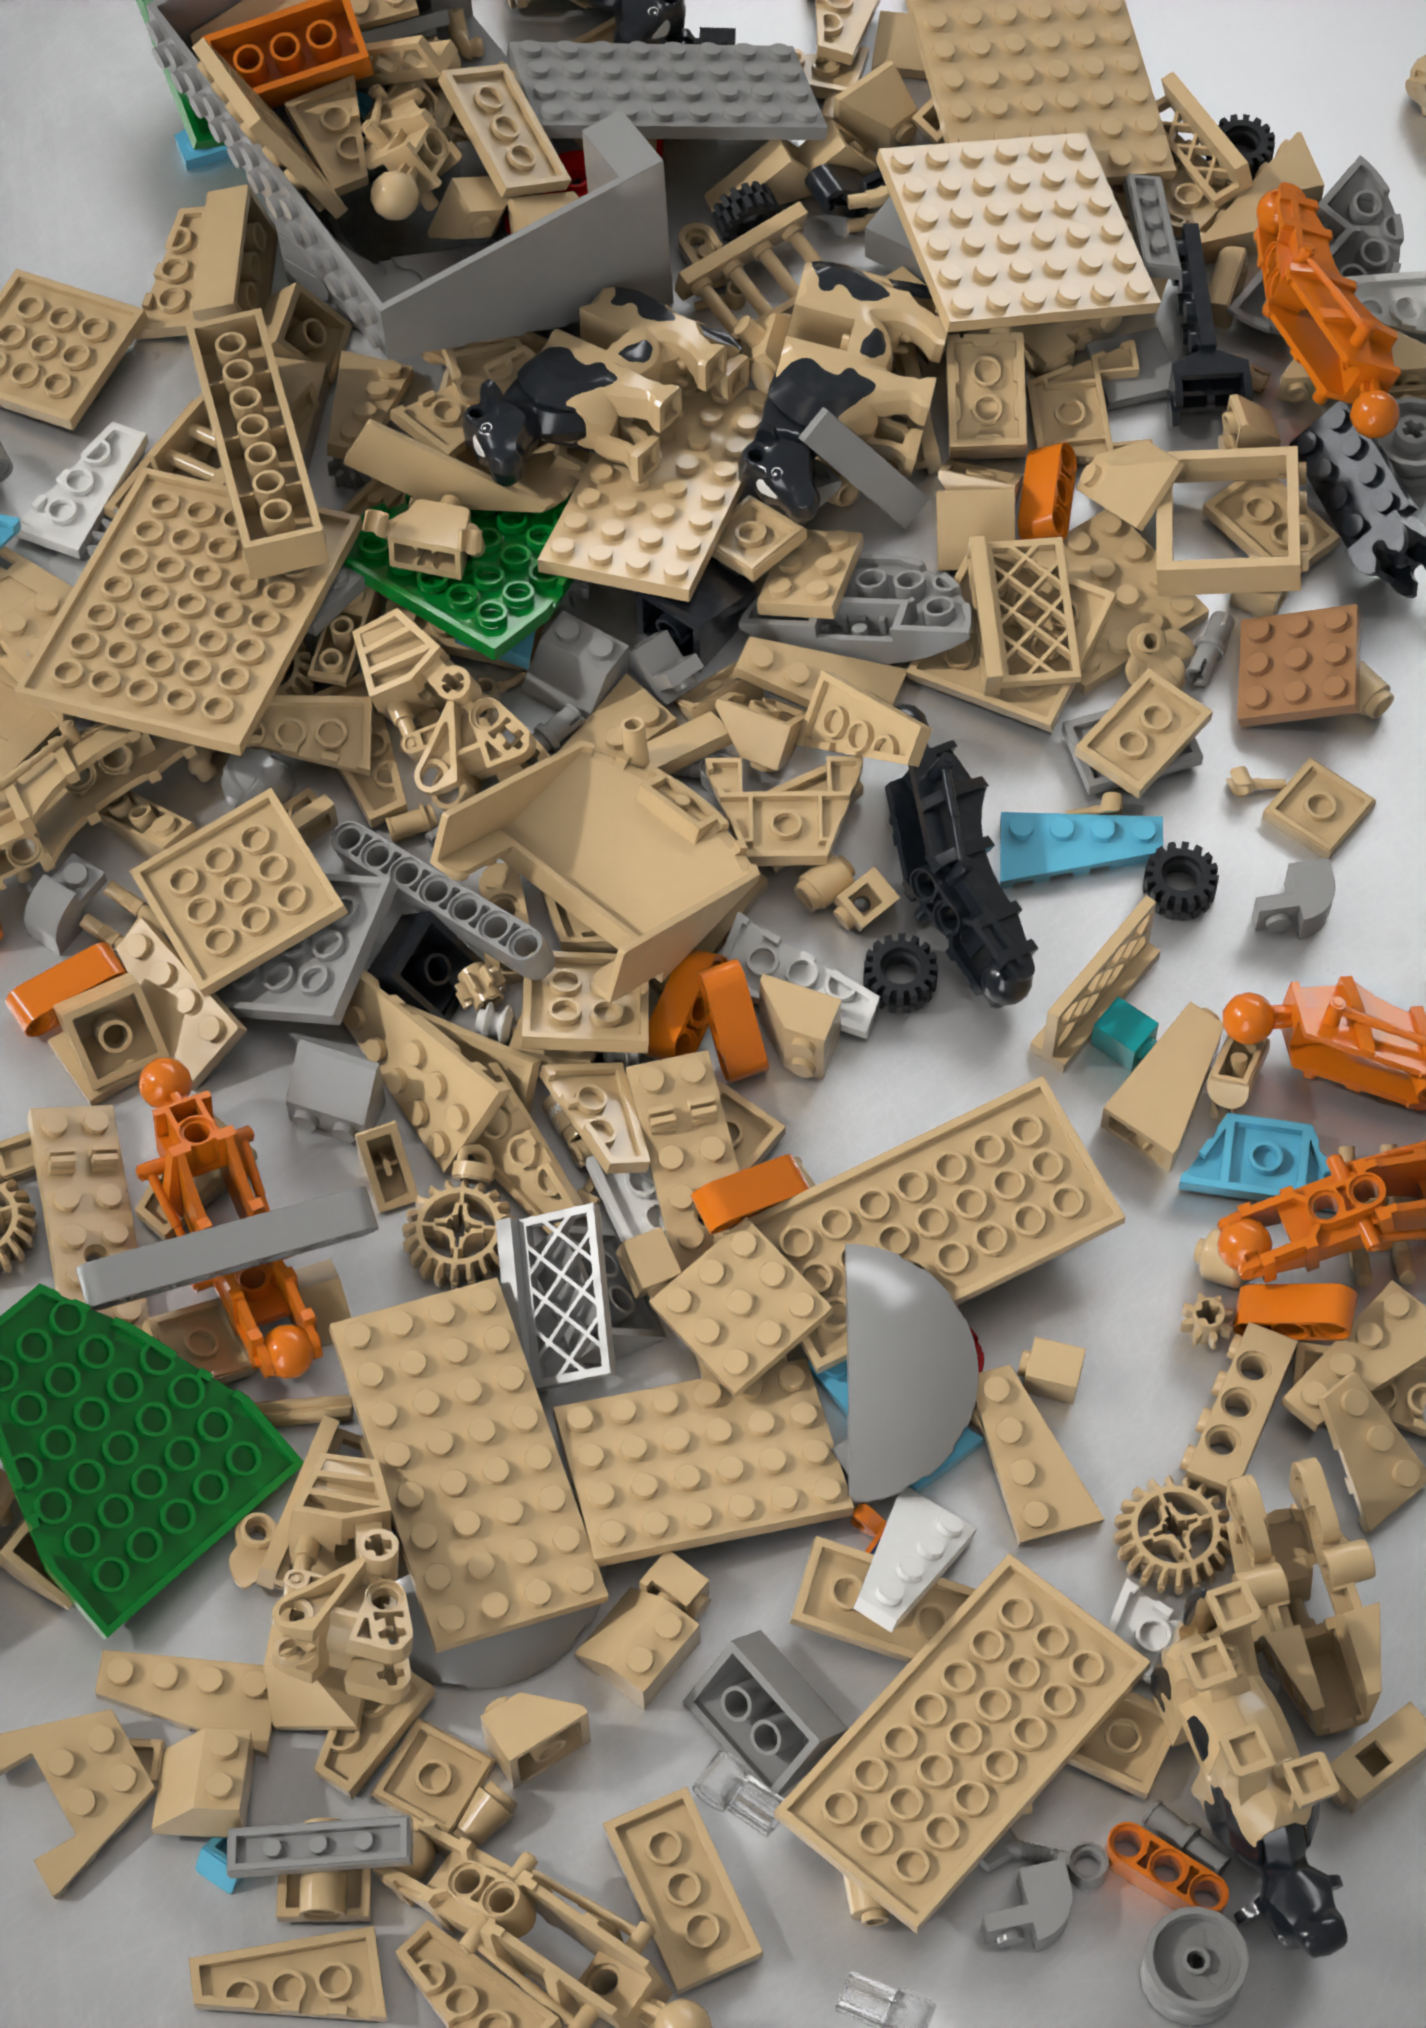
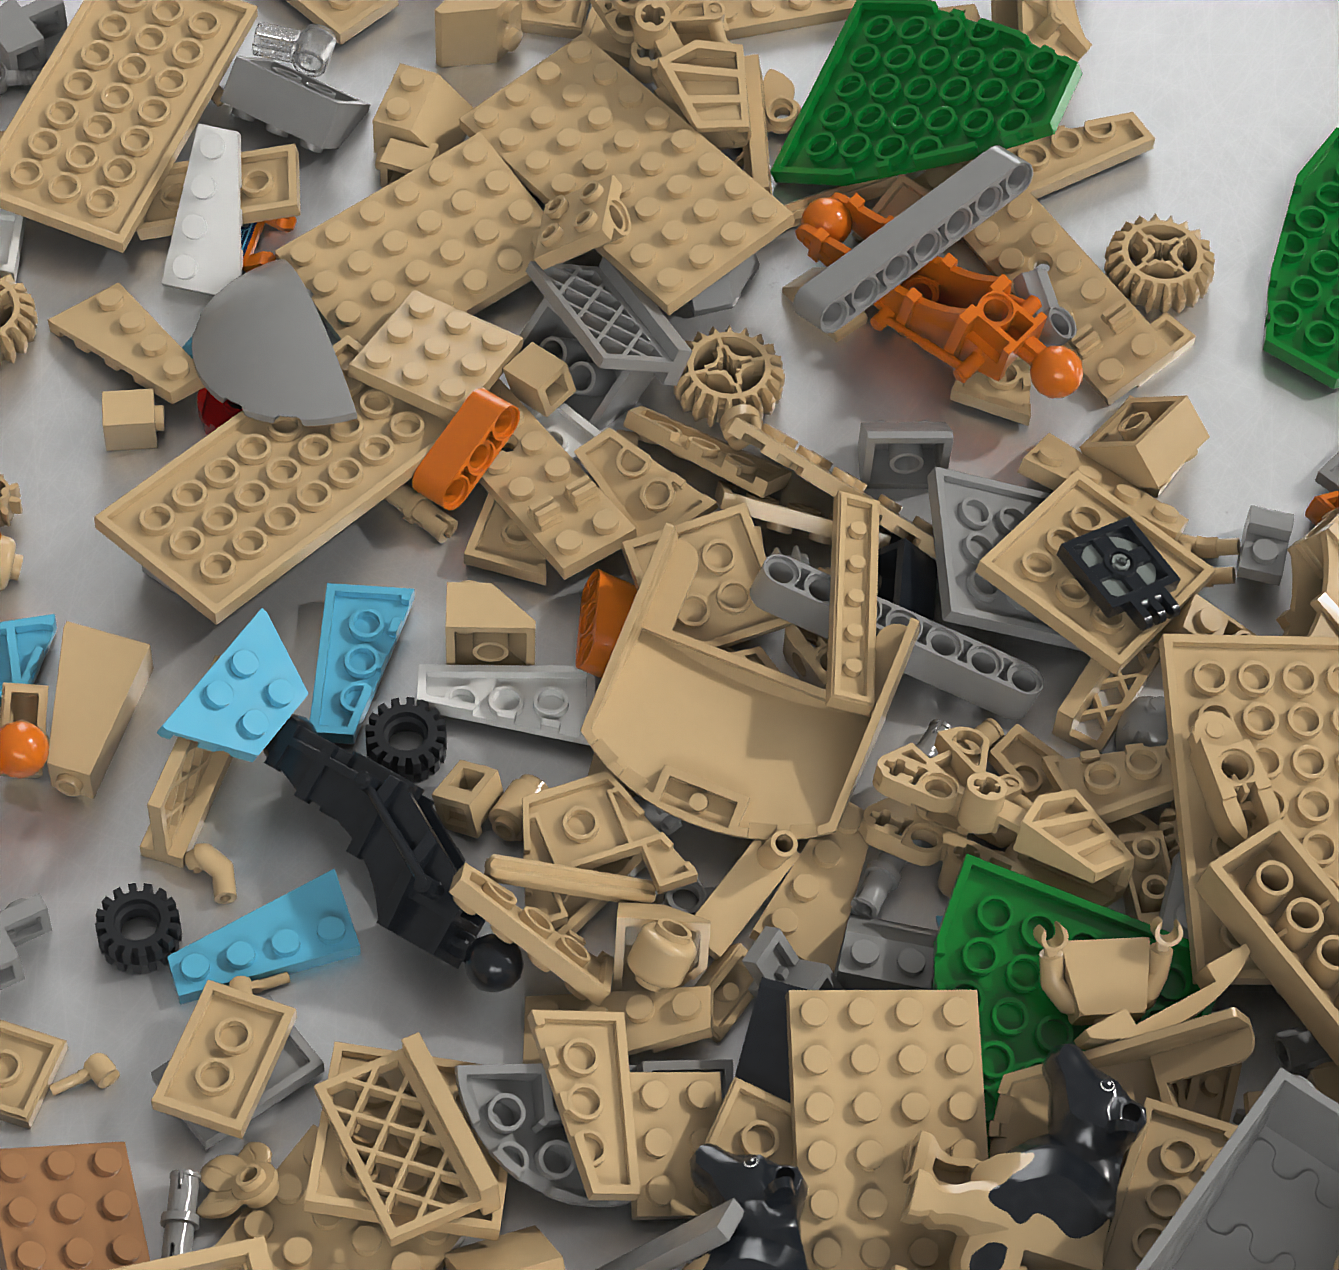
camera: 155 degrees right, 5 degrees down
orange beam [6,942,128,1037] -> none
tan slope [355,1121,419,1213] -> none
orange beam [696,959,769,1084] -> none
teal brick [1091,996,1159,1071] -> none
none -> medium azure wing [156,608,309,762]
none -> tan arm [185,843,237,904]
none -> medium azure wing [310,583,415,744]
none -> tan axle [484,854,656,904]
none -> tan wing [527,1010,641,1201]
none -> tan plate [533,174,631,270]
none -> tan head [627,918,697,991]
none -> tan tile [826,491,880,716]
none -> light grey piece [1013,268,1077,347]
none -> black piece [1056,516,1181,631]
none -> tan slope [1074,944,1251,1050]
none -> tan piece [1188,711,1280,848]

